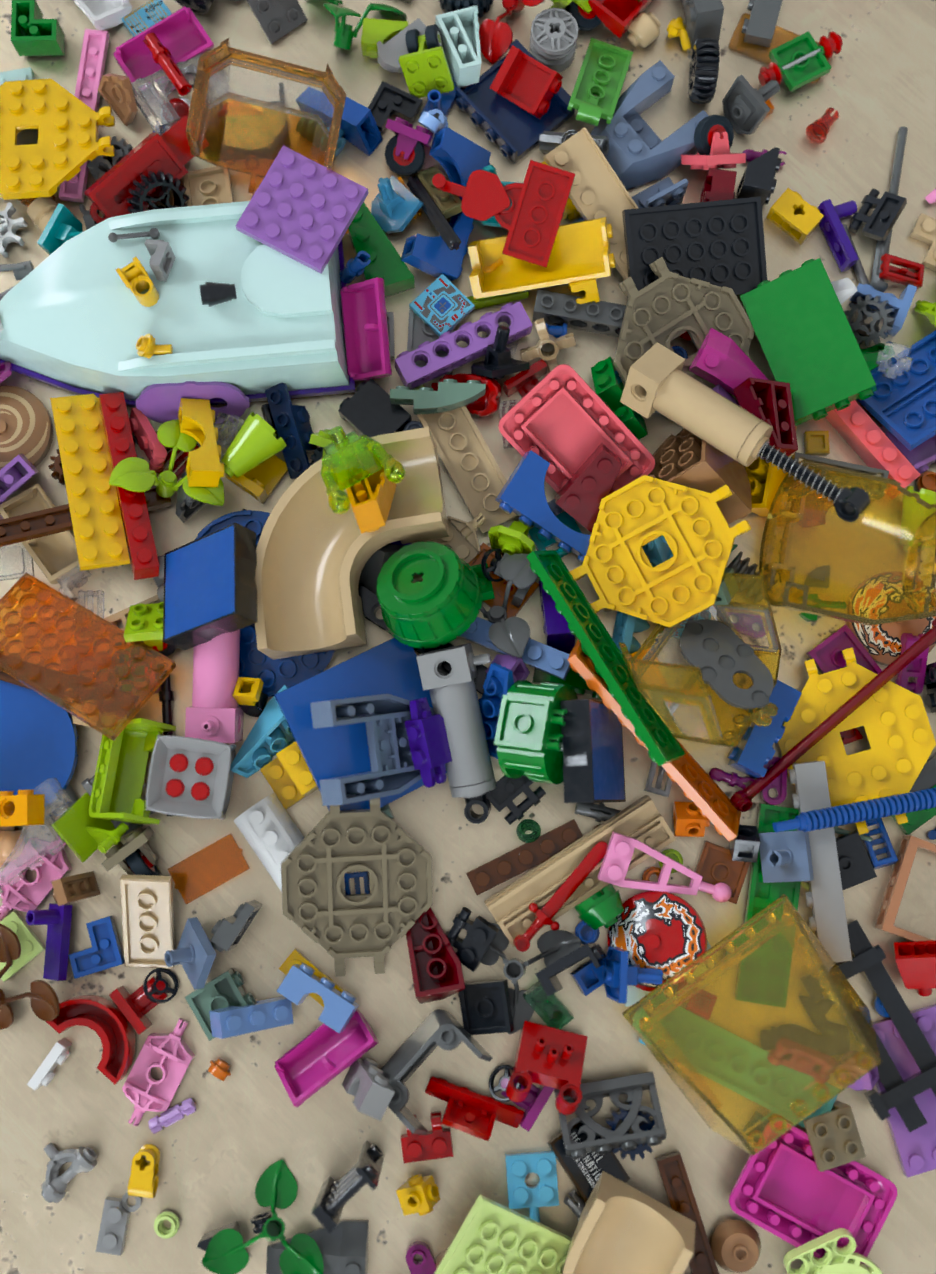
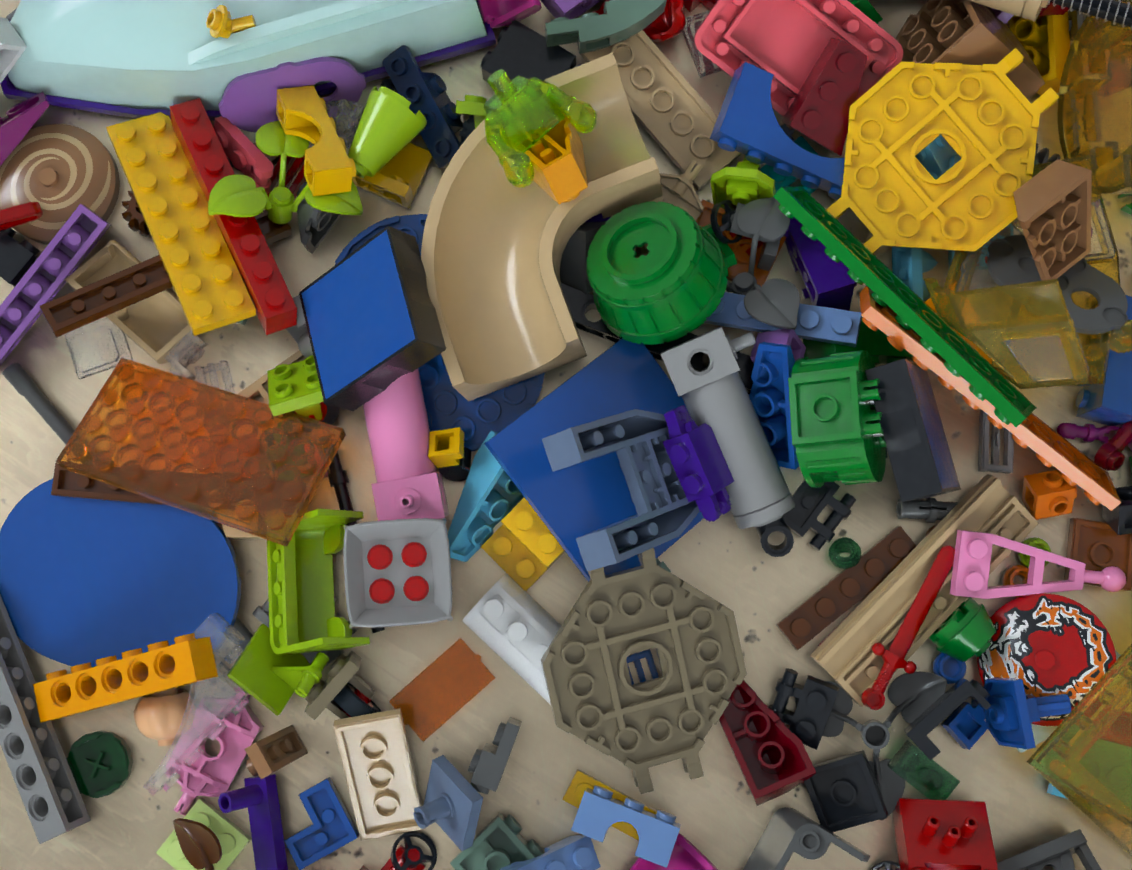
camera: 10 degrees left, 0 degrees up
none -> medium nougat wedge [1013,159,1092,285]

